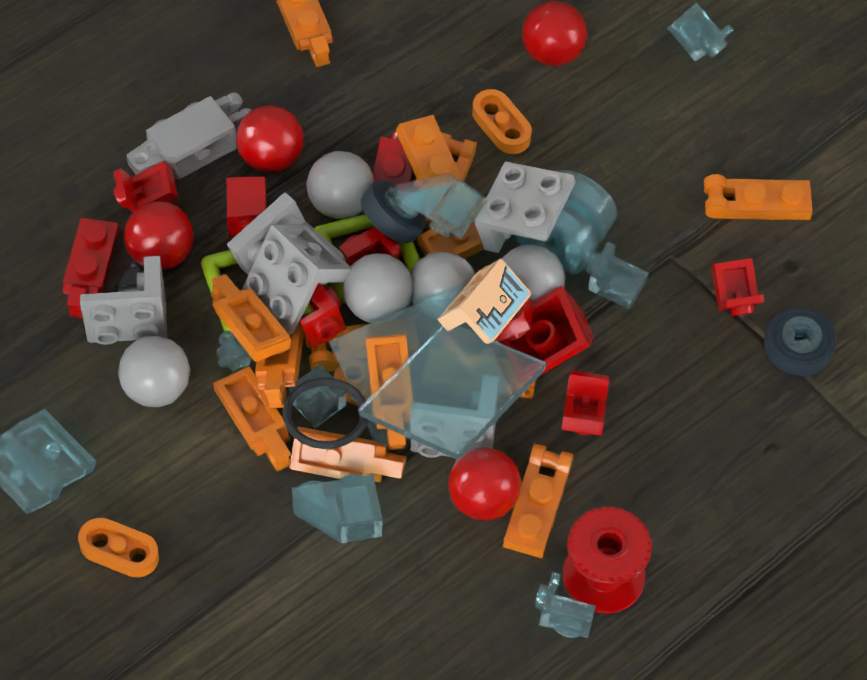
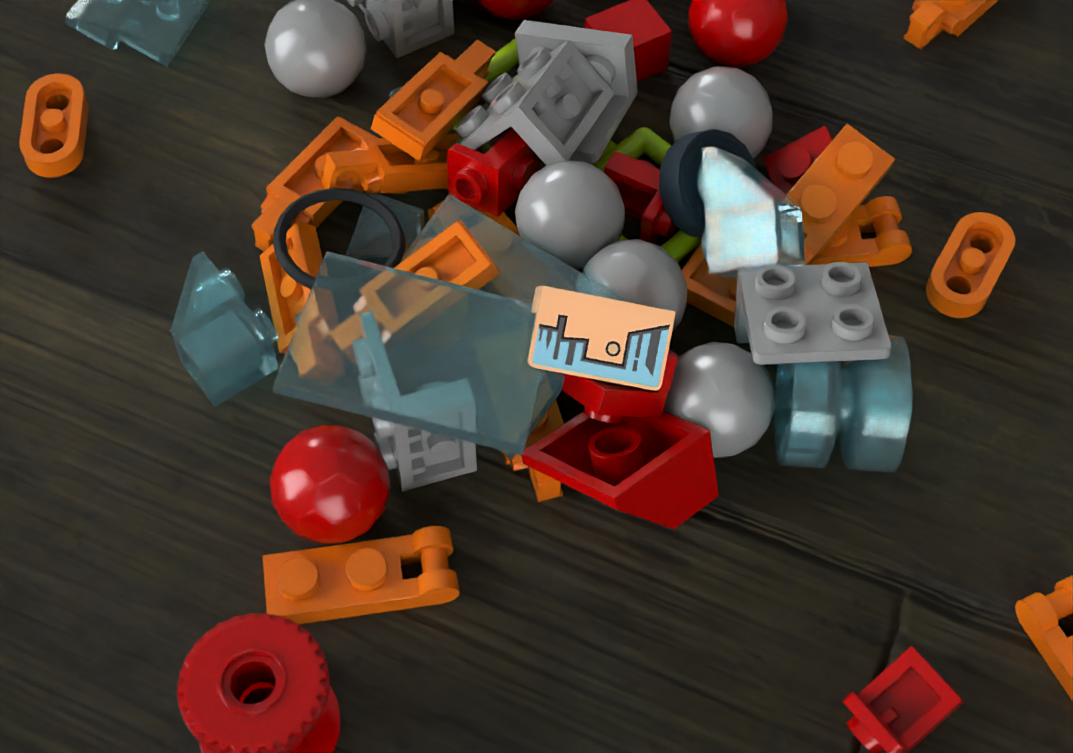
camera: 65 degrees right, 0 degrees up
clear light blue bracket [535,572,596,638] -> none
red bracket [561,371,609,436] -> none
clear light blue bracket [586,242,649,309] -> none

